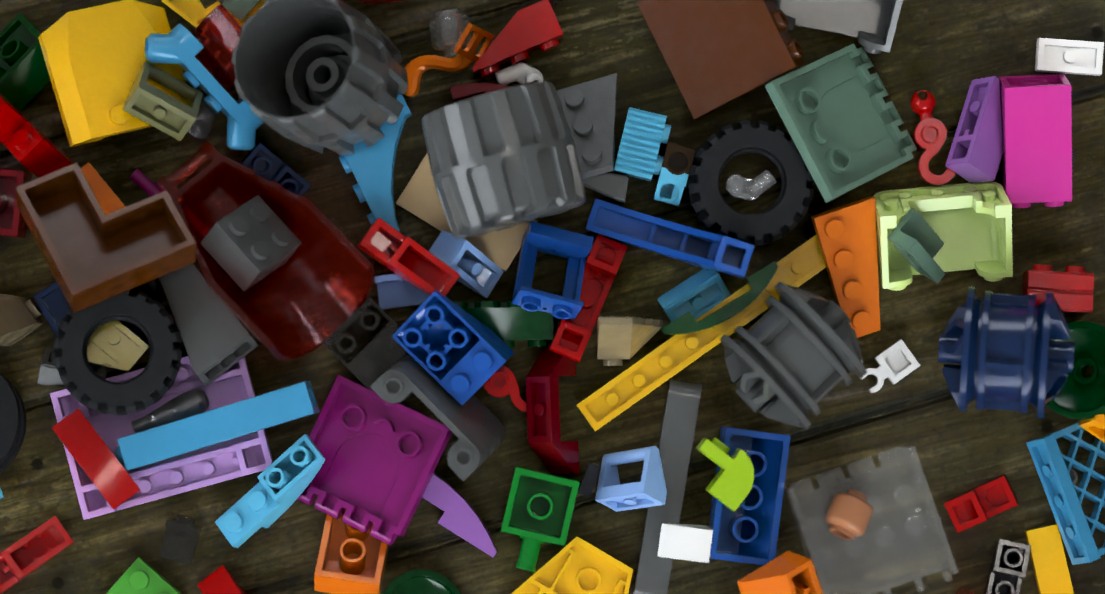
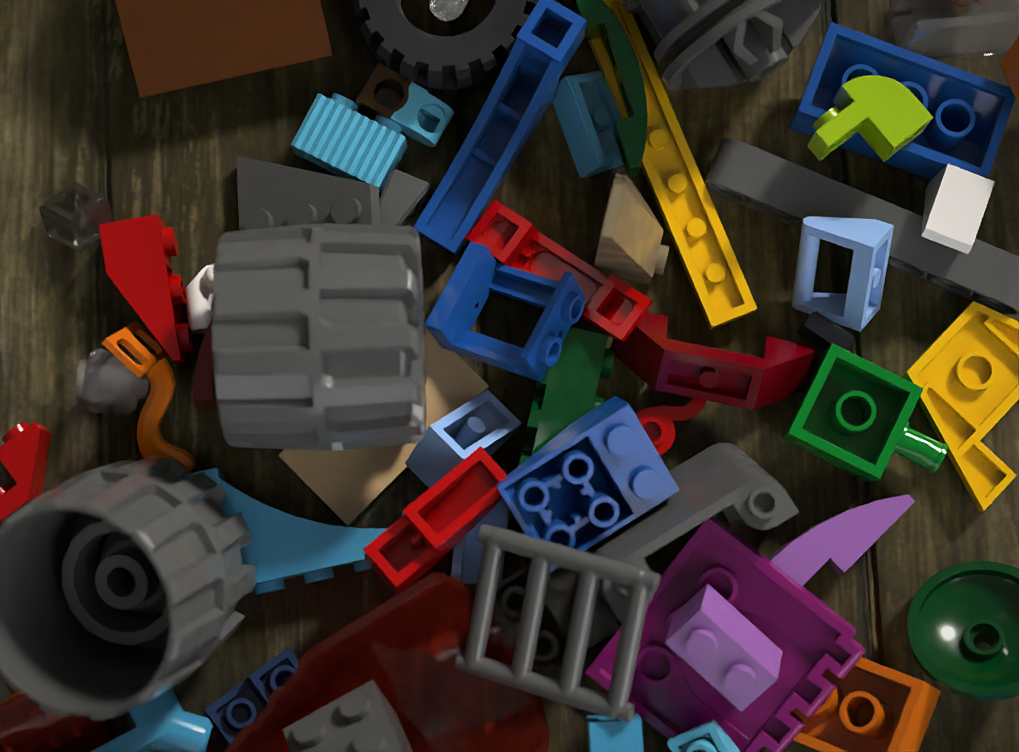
camera: 80 degrees left, 5 degrees down
none -> dark grey bar [455,524,661,723]
none -> medium lavender piece [665,583,782,712]

